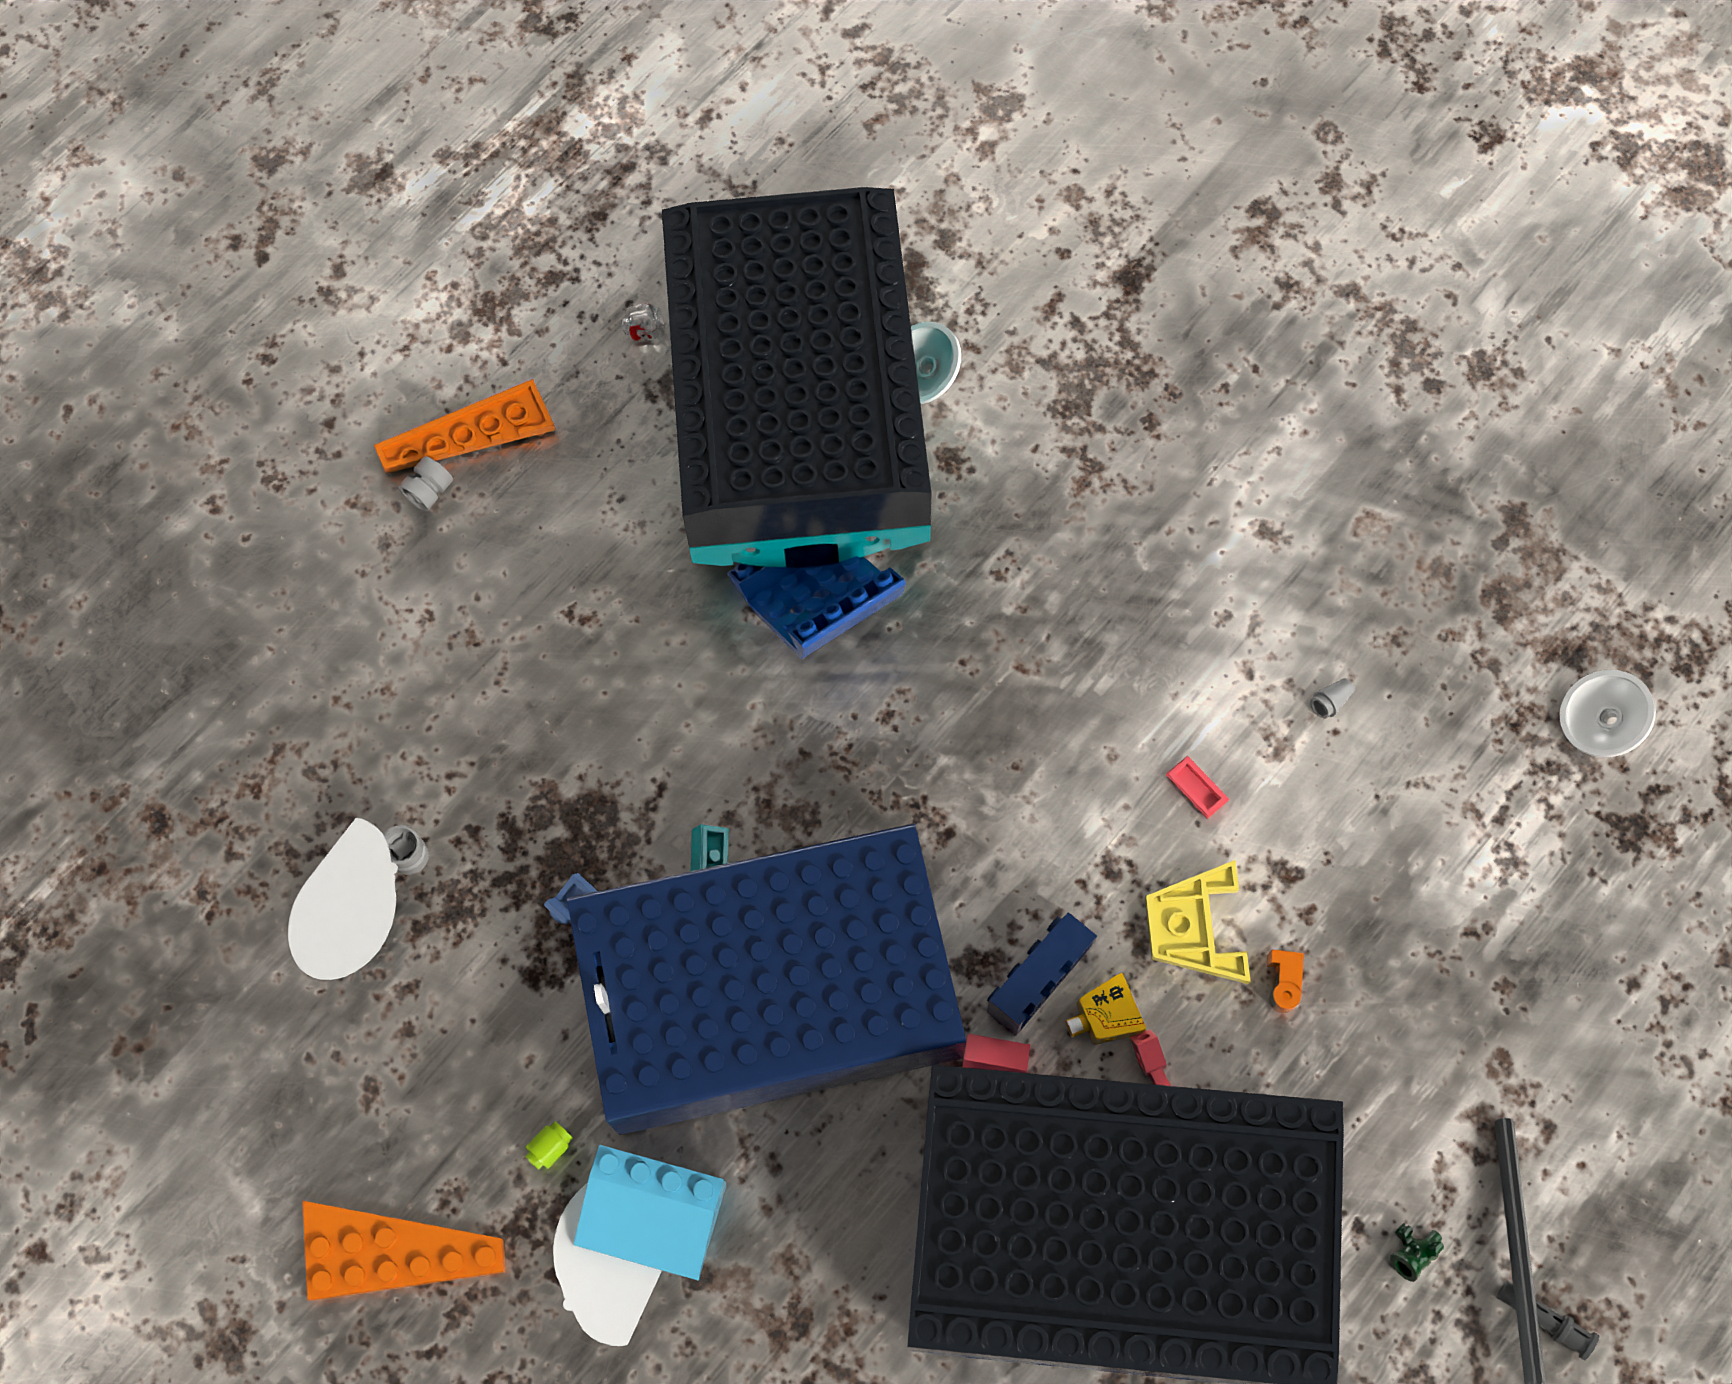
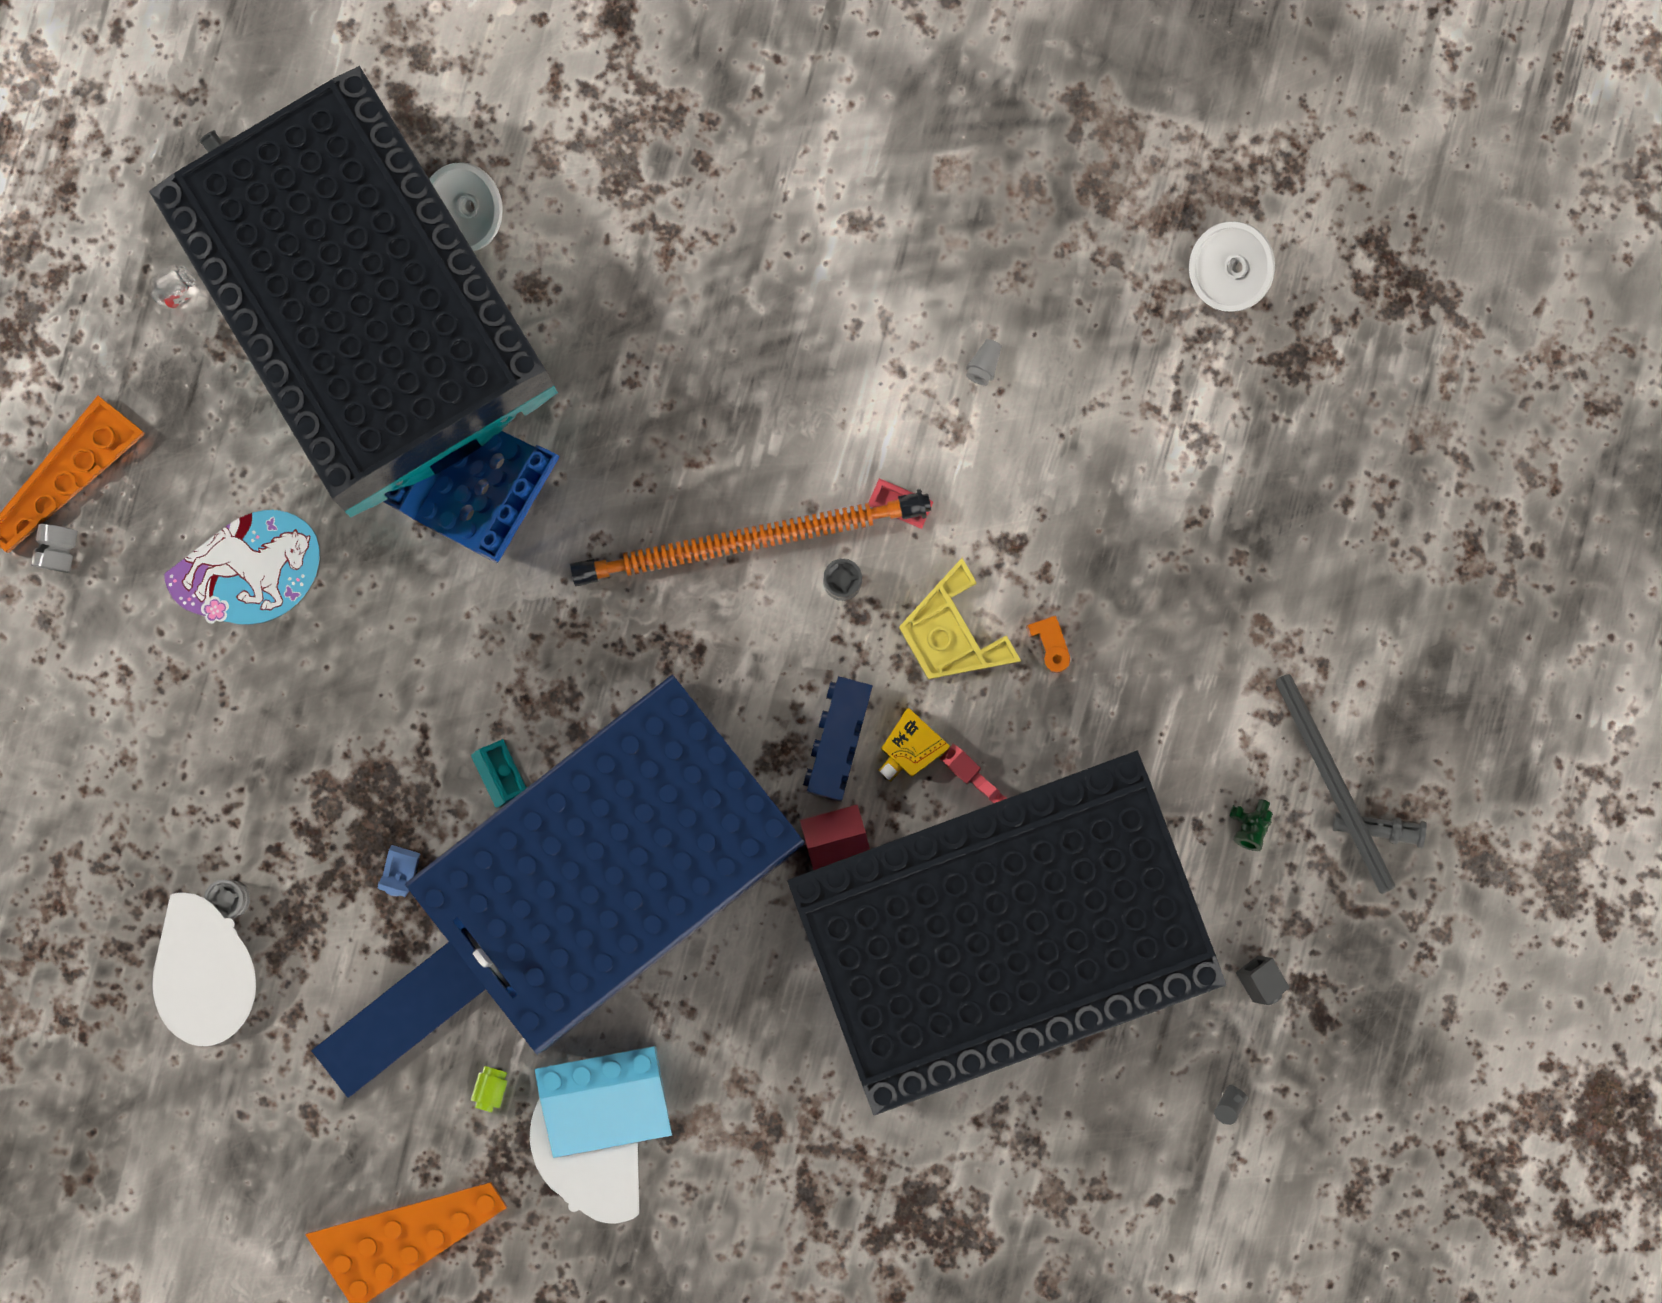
camera: 30 degrees left, 15 degrees up
none -> sticker [164,510,320,624]
none -> dark blue tile [311,942,486,1098]
none -> orange hose [570,489,931,587]
none -> dark grey wheel [823,558,862,601]

